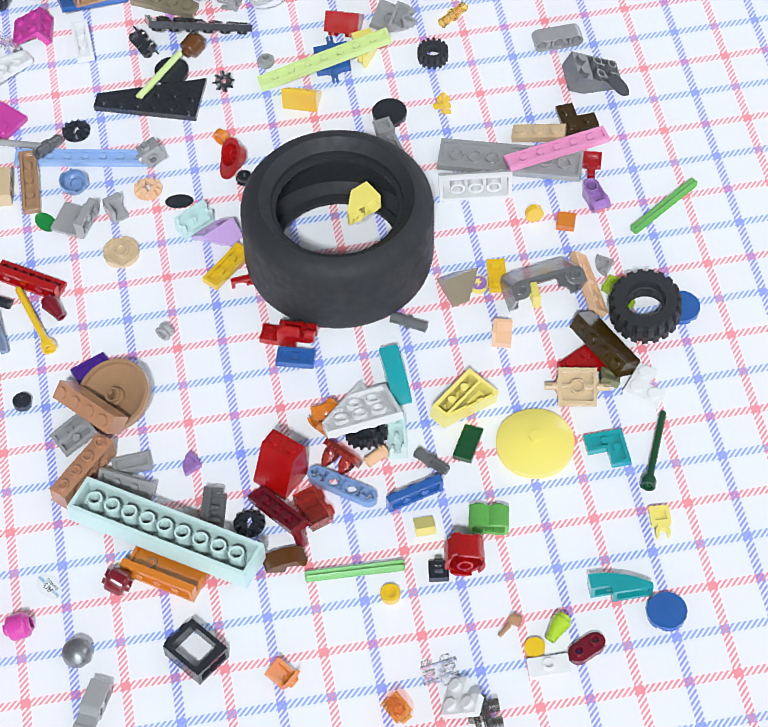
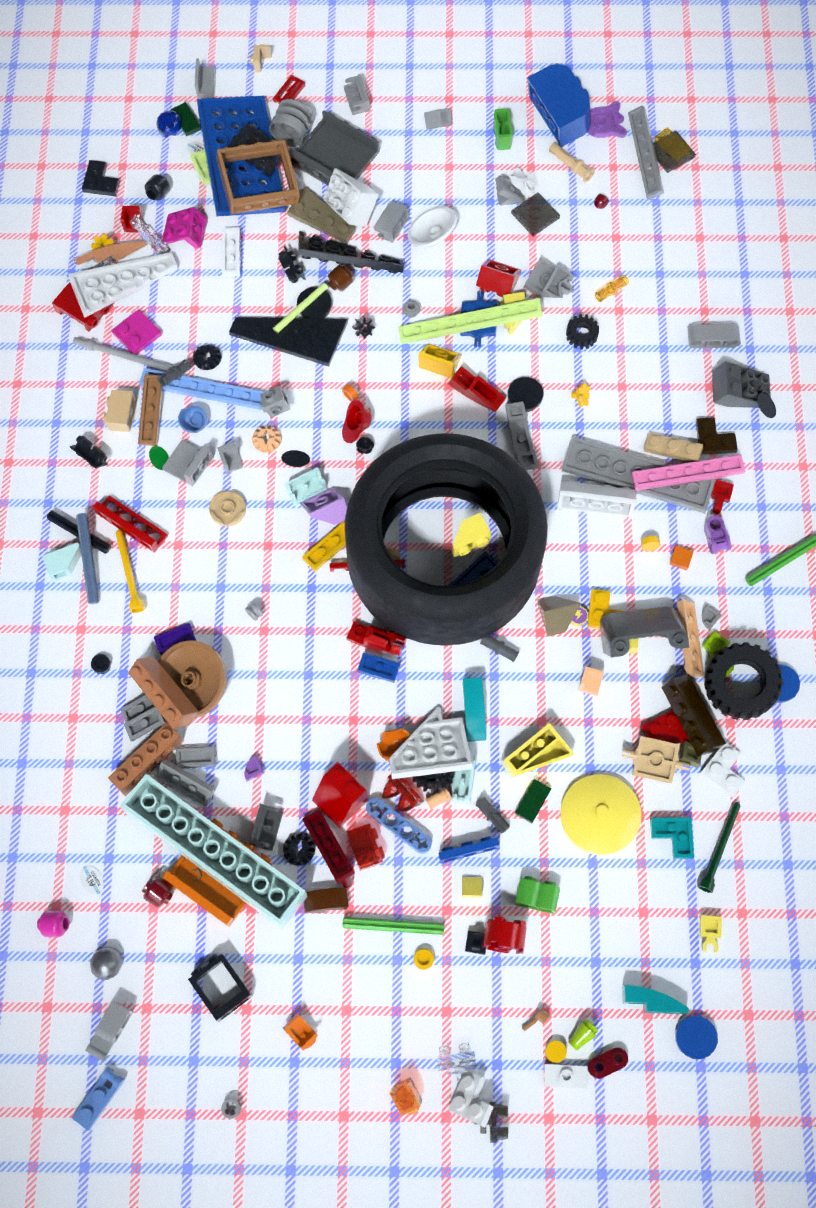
camera: 10 degrees right, 15 degrees up
dark red cone [40,294,66,321] -> none
none -> red slope [447,366,506,412]

